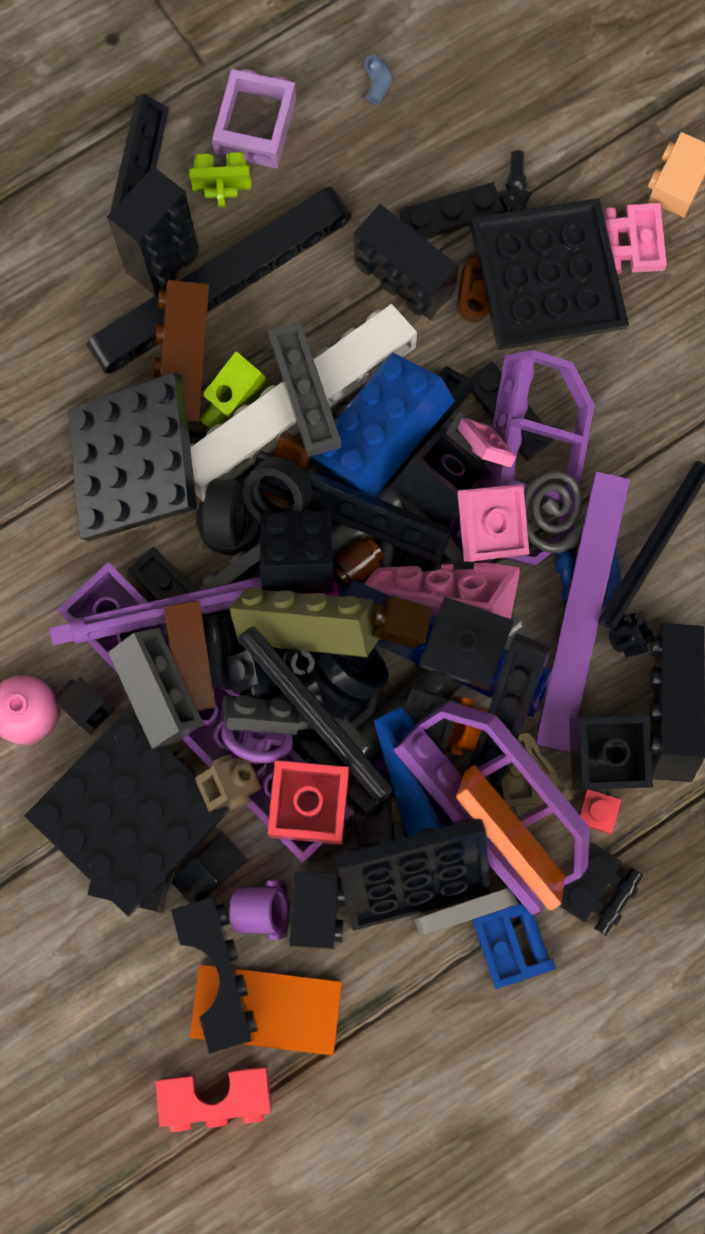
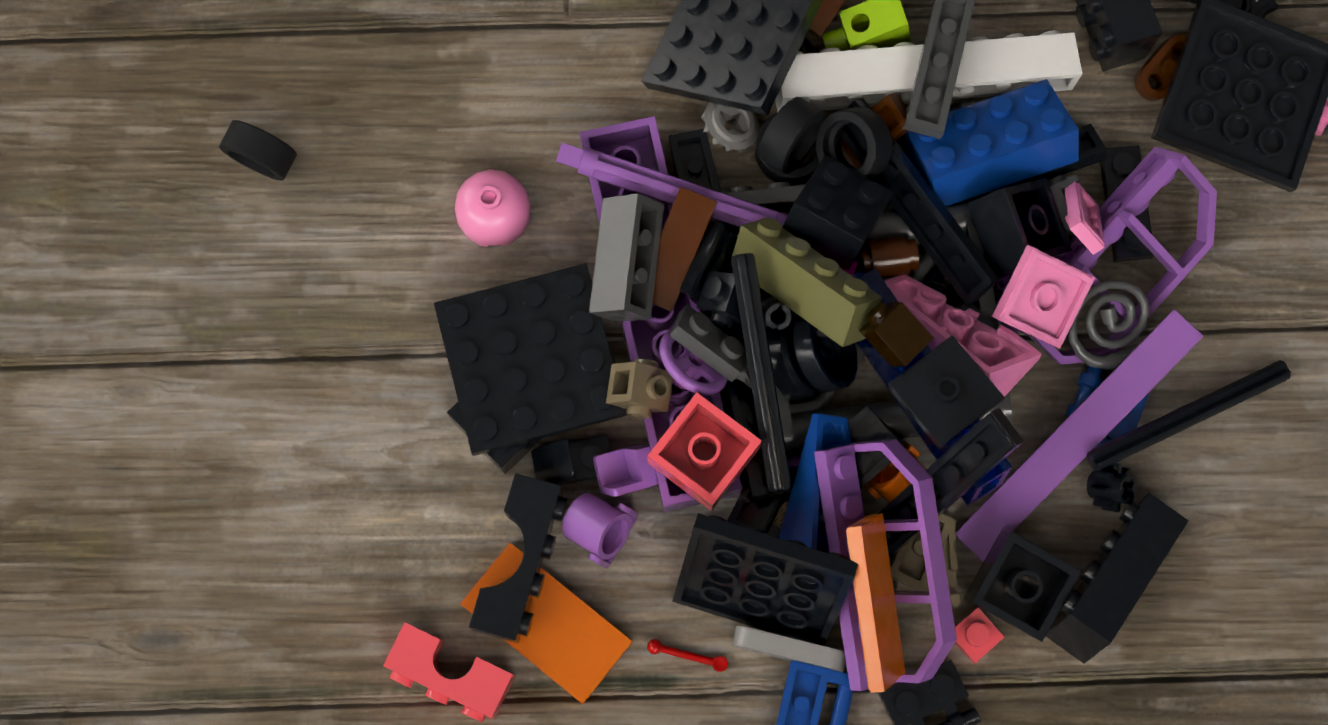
camera: 30 degrees right, 0 degrees up
black slope [56,676,115,735] -> none
black brick [289,871,345,950] -> none
none -> medium lavender panel [593,444,658,497]
none -> red hinge [647,639,728,672]
none -> light grey gear [701,102,759,153]

